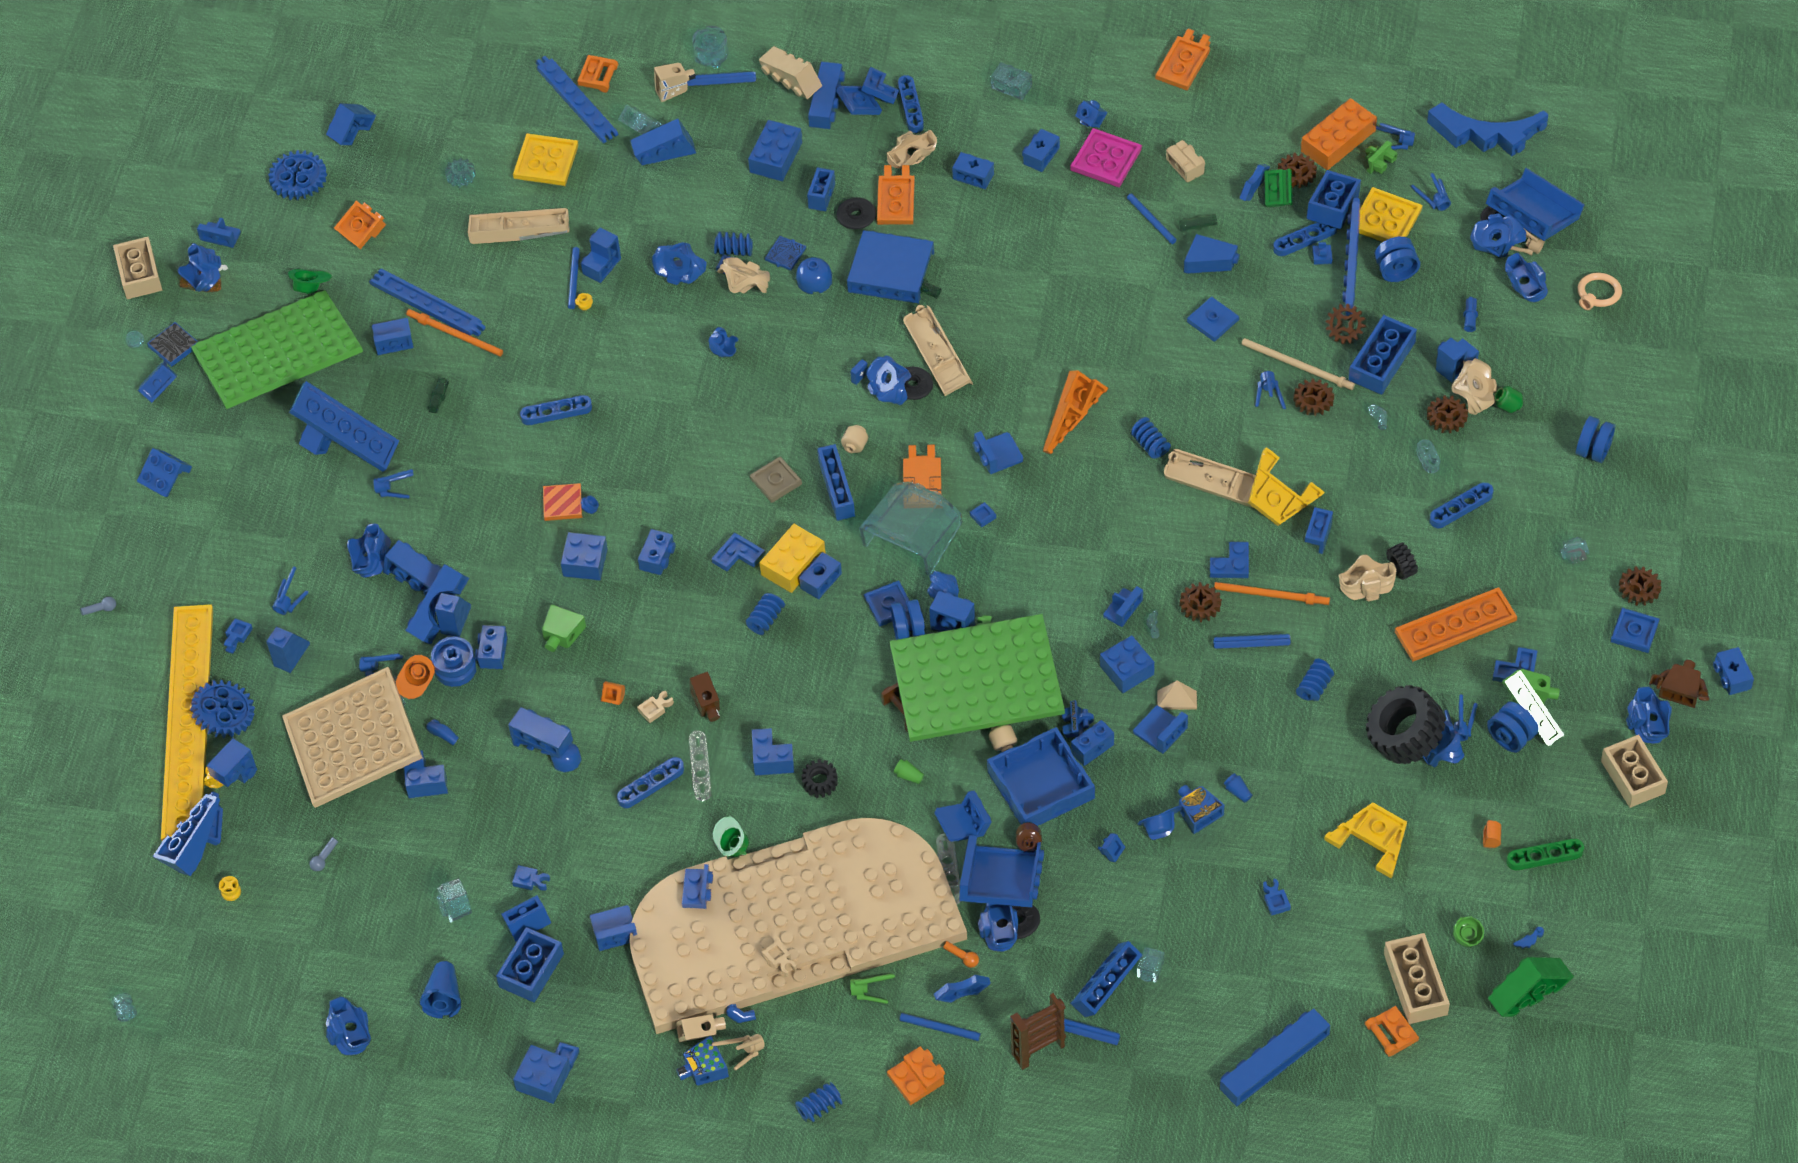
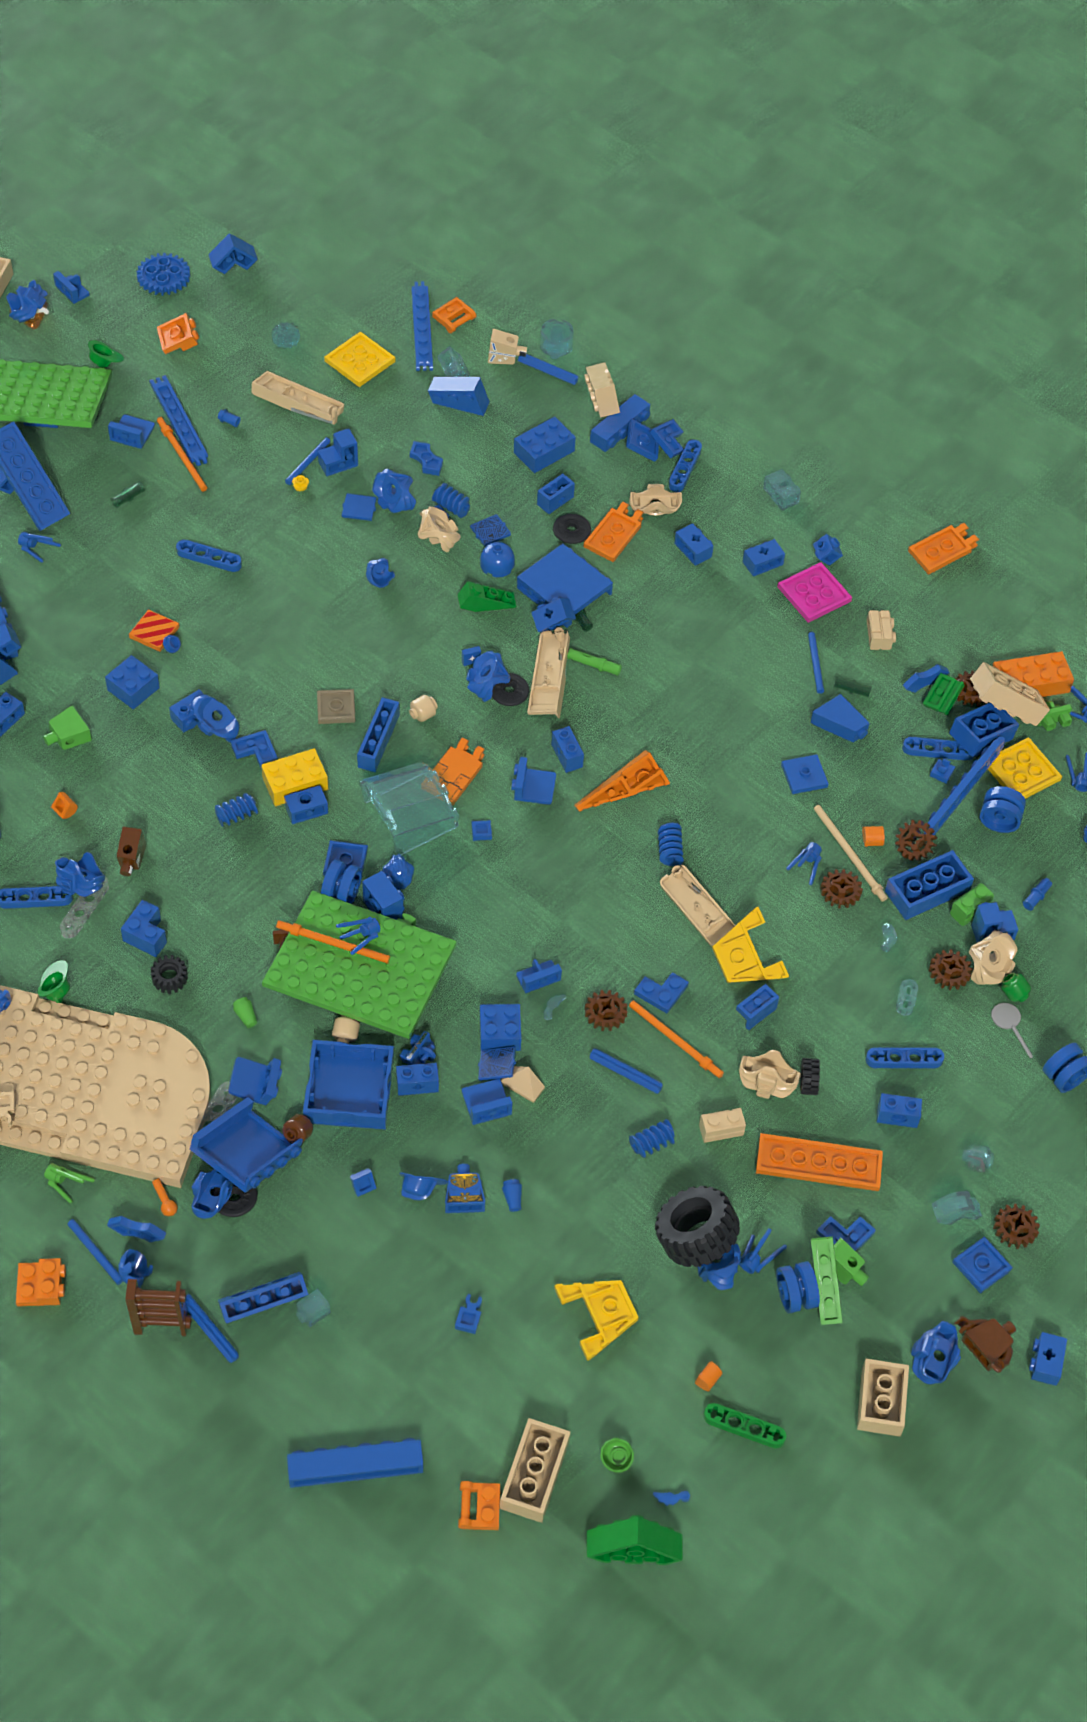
camera: 25 degrees right, 0 degrees up
tan plate [637,691,674,723] -> none
none -> blue piece [55,852,105,897]
none -> blue hair [118,1249,153,1287]
none -> blue piece [190,695,240,742]
none -> blue pin [218,409,241,427]
none -> orange bar [276,920,390,964]
none -> blue plant [336,917,380,955]
none -> blue piece [342,494,377,521]
none -> blue tile [410,441,443,476]
none -> green slope [457,581,516,612]
none -> blue piece [478,1047,516,1081]
none -> blue brick [531,596,576,632]
none -> blue brick [551,726,584,773]
none -> bright green pin [567,648,622,676]
none -> tan brick [699,1108,746,1143]
none -> orange brick [862,826,885,847]
none -> blue brick [877,1093,922,1128]
none -> clear light blue brick [932,1191,982,1225]
none -> bright green brick [950,883,994,926]
none -> tan brick [970,662,1050,726]
none -> light grey piece [991,1003,1033,1058]

